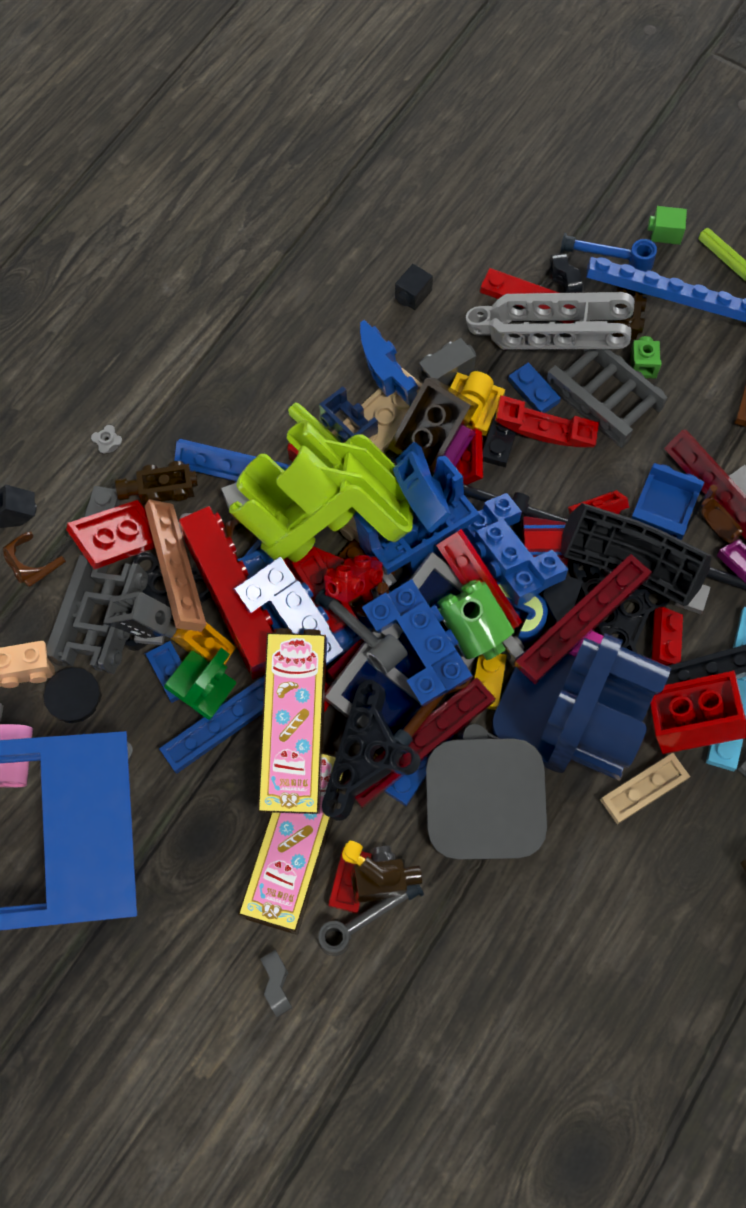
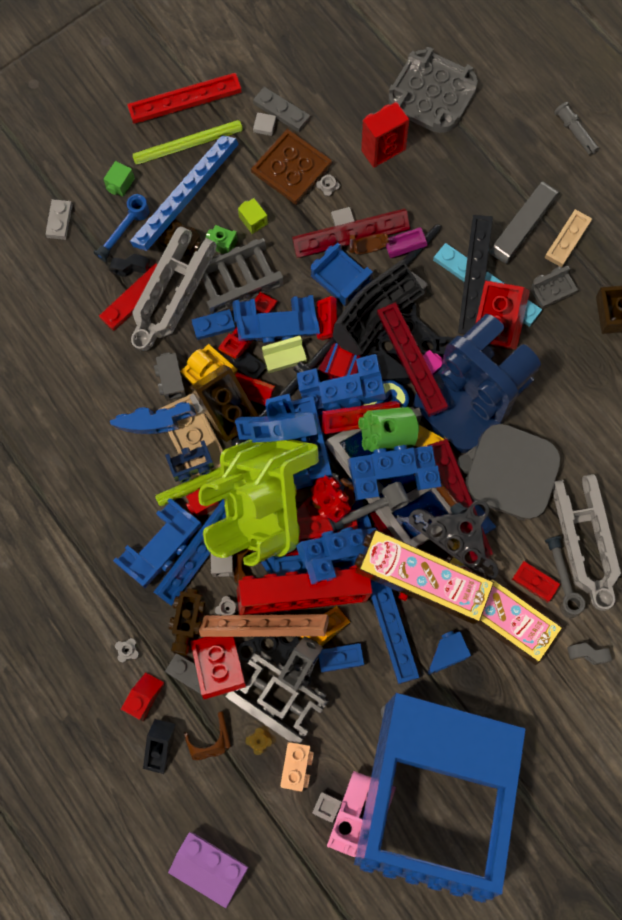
camera: 70 degrees left, 5 degrees up
black tile [44,667,102,724] -> none
green bracket [164,648,236,720] -> none
dark brown torso [342,841,422,904] -> none
black brick [395,264,433,310] -> none
magenta tile [444,425,475,467] -> none
tan plate [600,753,690,825] -> none
red plate [652,607,683,666] -> none
none -> light grey plate [45,200,72,240]
none -> blue bracket [113,498,201,588]
none -> red slope [121,672,164,722]
none -> blue bracket [233,295,320,344]
none -> lime brick [238,198,268,234]
none -> clear yellow plate [245,728,272,755]
none -> yellowish green panel [262,336,307,373]
none -> blue slope [428,631,471,675]
none -> light grey piece [552,474,621,611]

